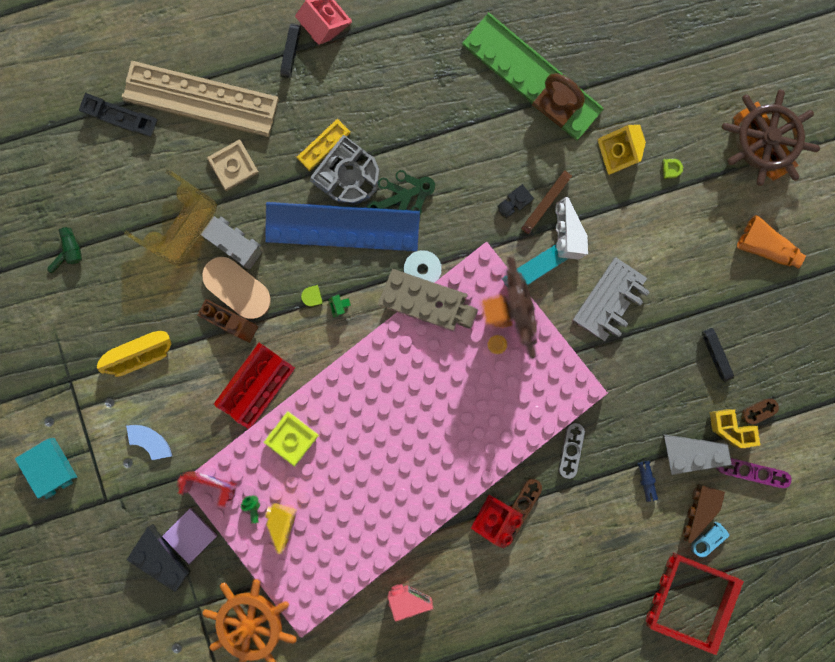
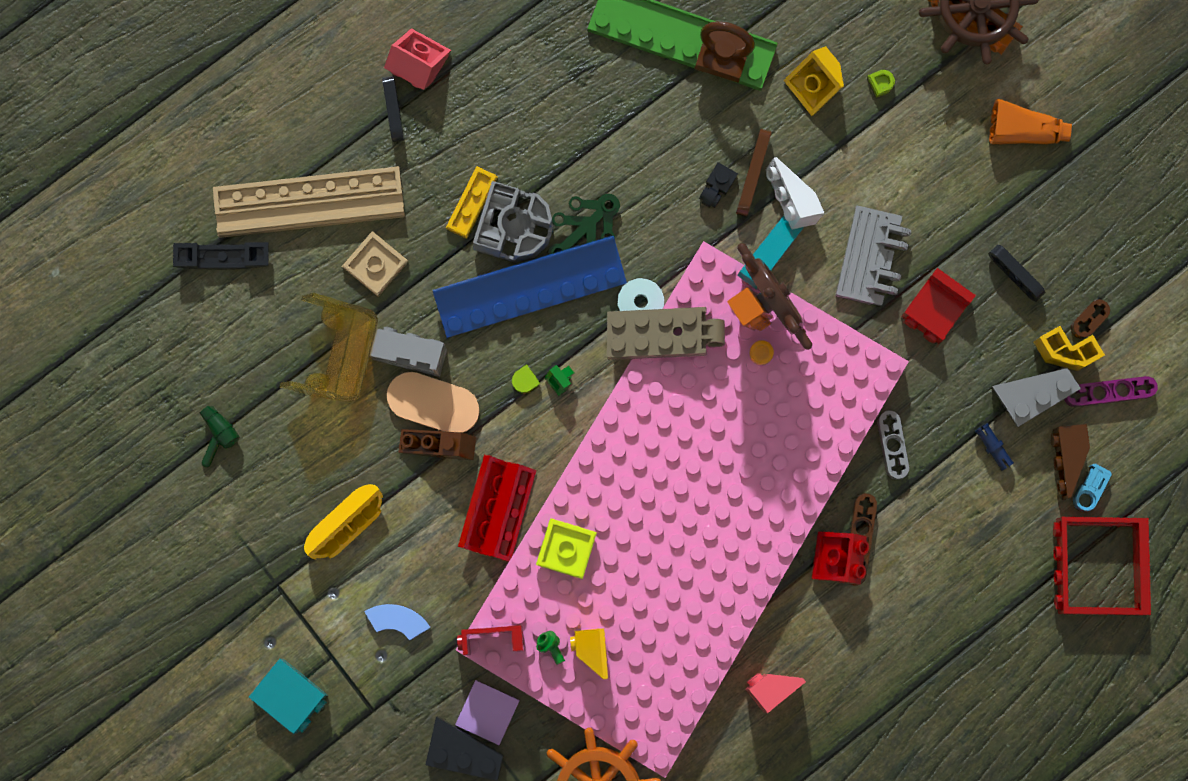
camera: 20 degrees left, 5 degrees down
none -> red panel [901,268,976,344]

